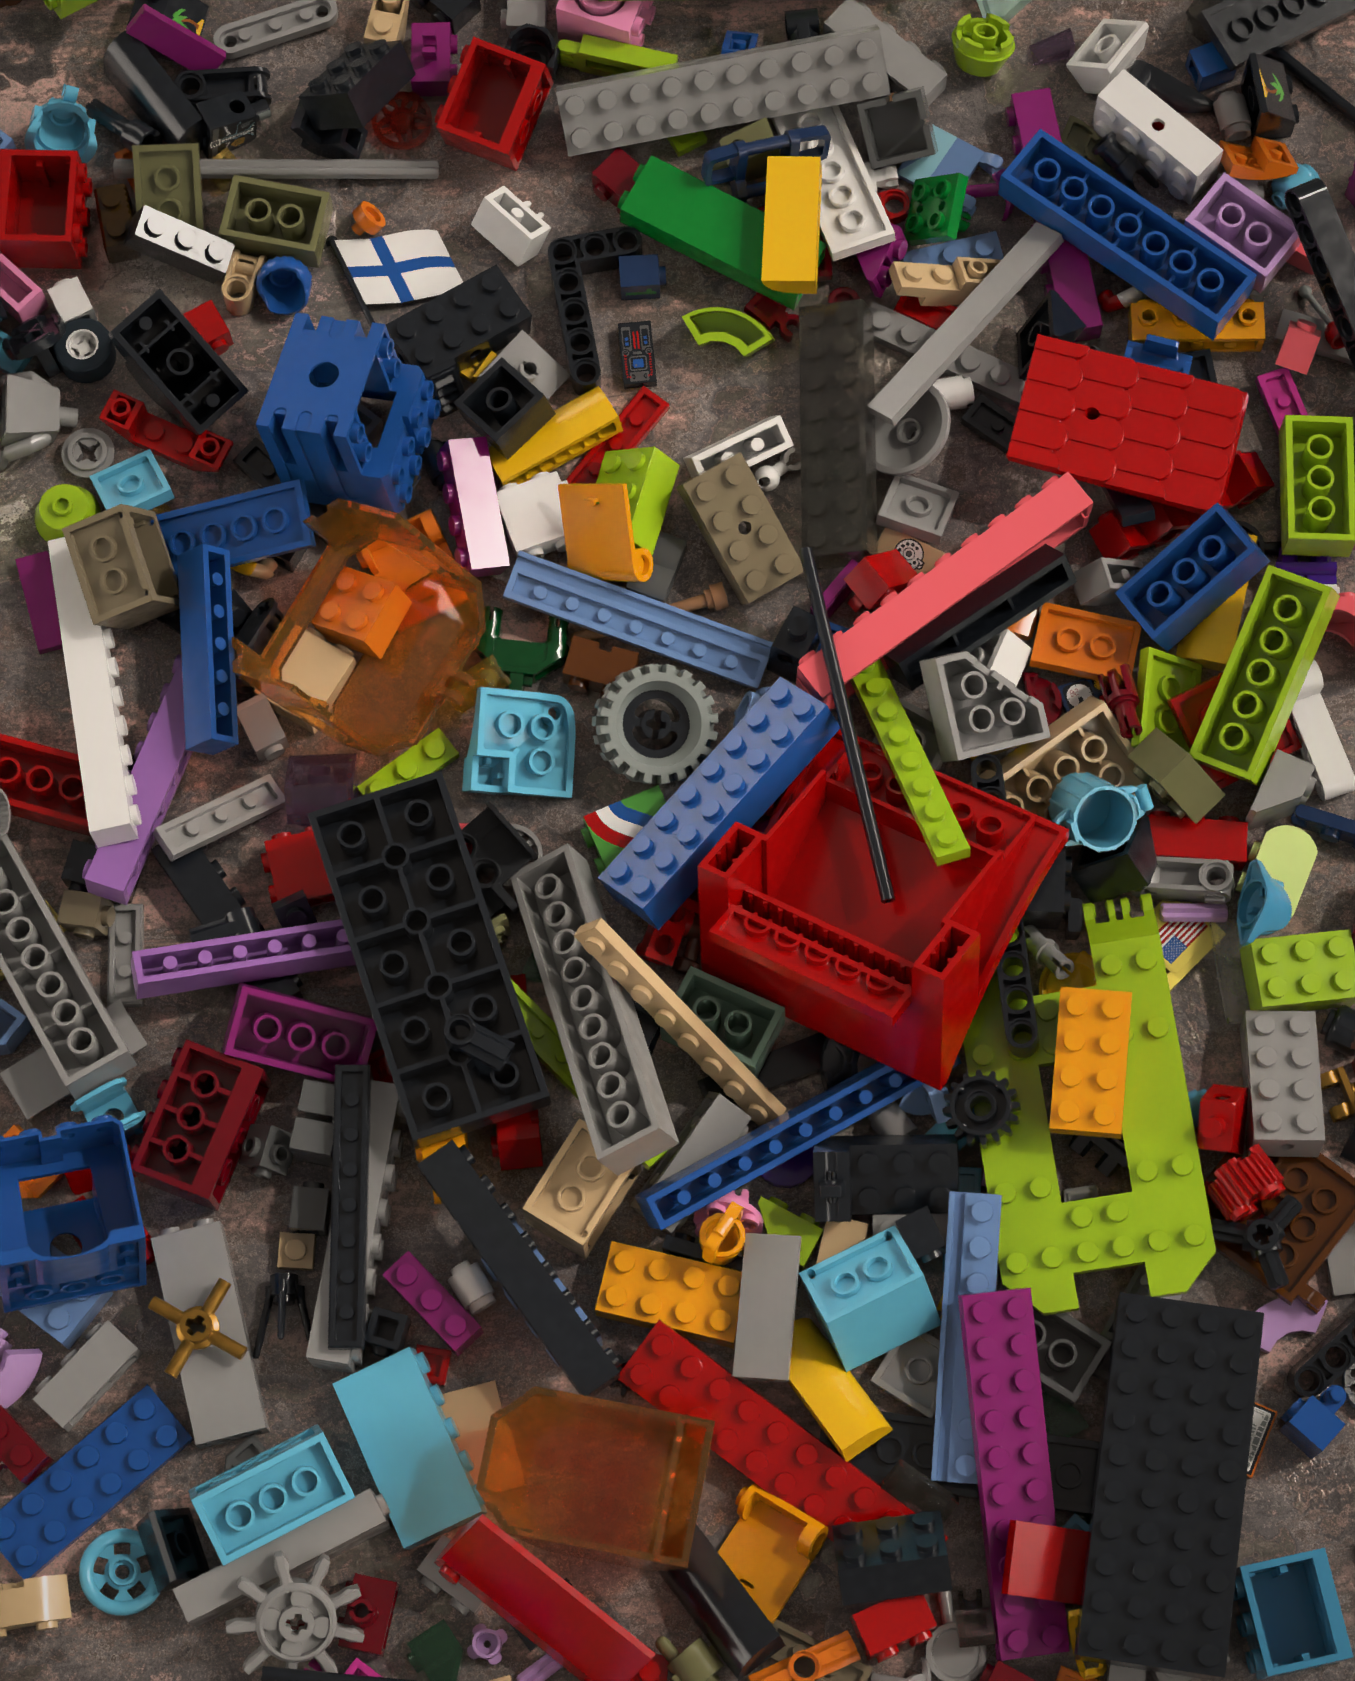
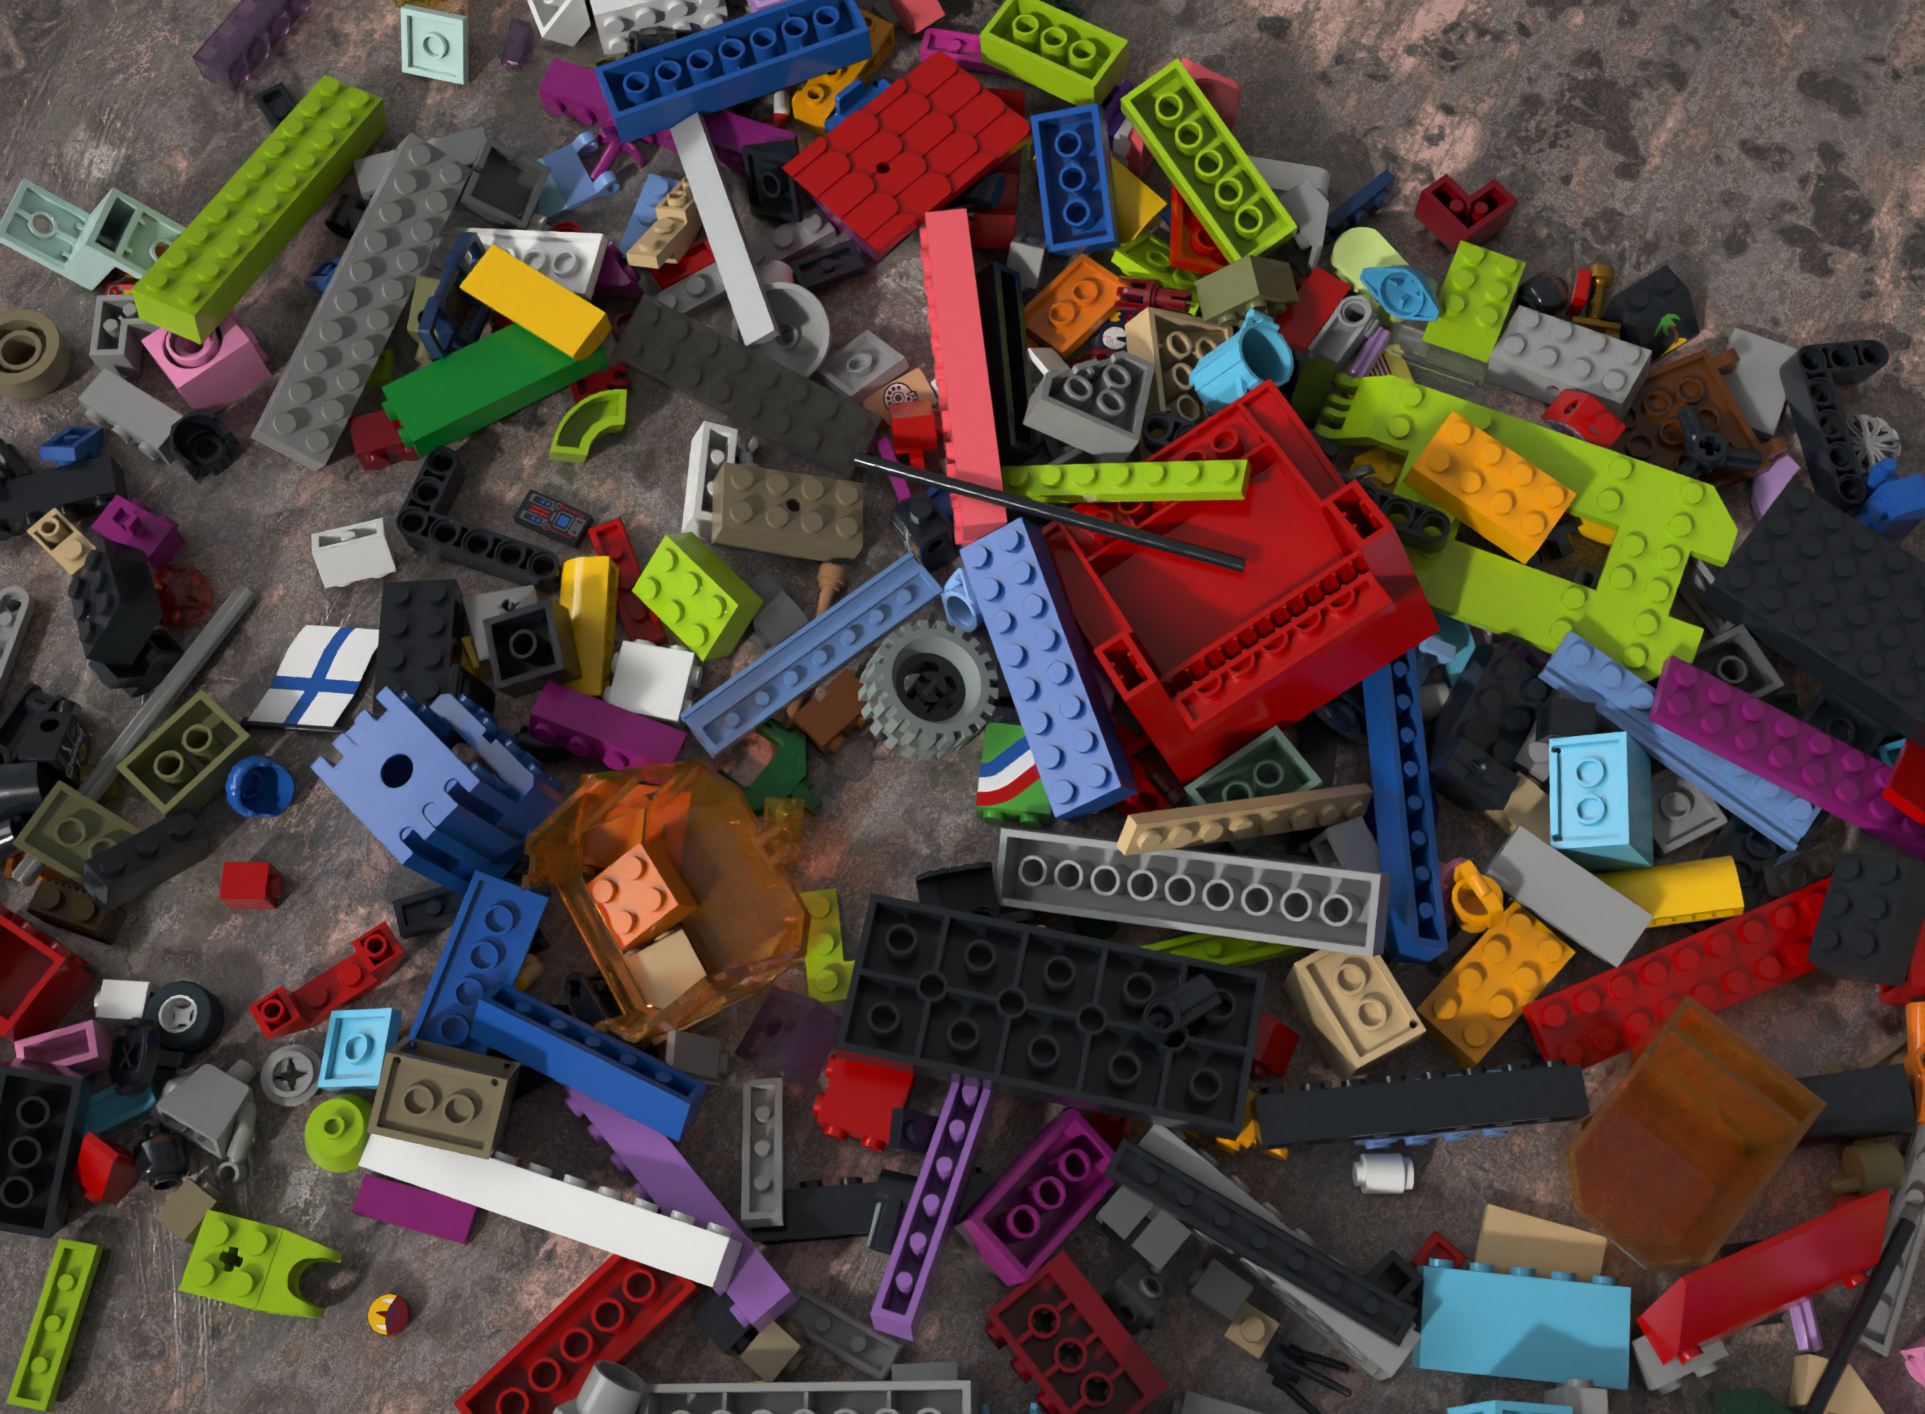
camera: 60 degrees left, 5 degrees down
black brick [108,288,249,435] -> none
tan piece [221,249,268,316] -> none
orange tile [351,201,386,236] -> none
magenta brick [382,1250,484,1357] -> none
red container [435,36,554,171] -> none
medium azure slope [462,687,576,799] -> none
lavender plate [467,1624,508,1665] -> none
lime hinge [558,34,678,77] -> none
light orange door [558,483,653,582] -> none
dark blue brick [619,254,666,301] -> none
light orange door [718,1483,829,1624] -> none
lime slope [757,1196,824,1272] -> none
green plate [904,173,971,246] -> none
black gear [942,1070,1021,1149] -> none
lime cone [951,13,1015,77] -> none
red brick [1204,1144,1286,1222] -> none

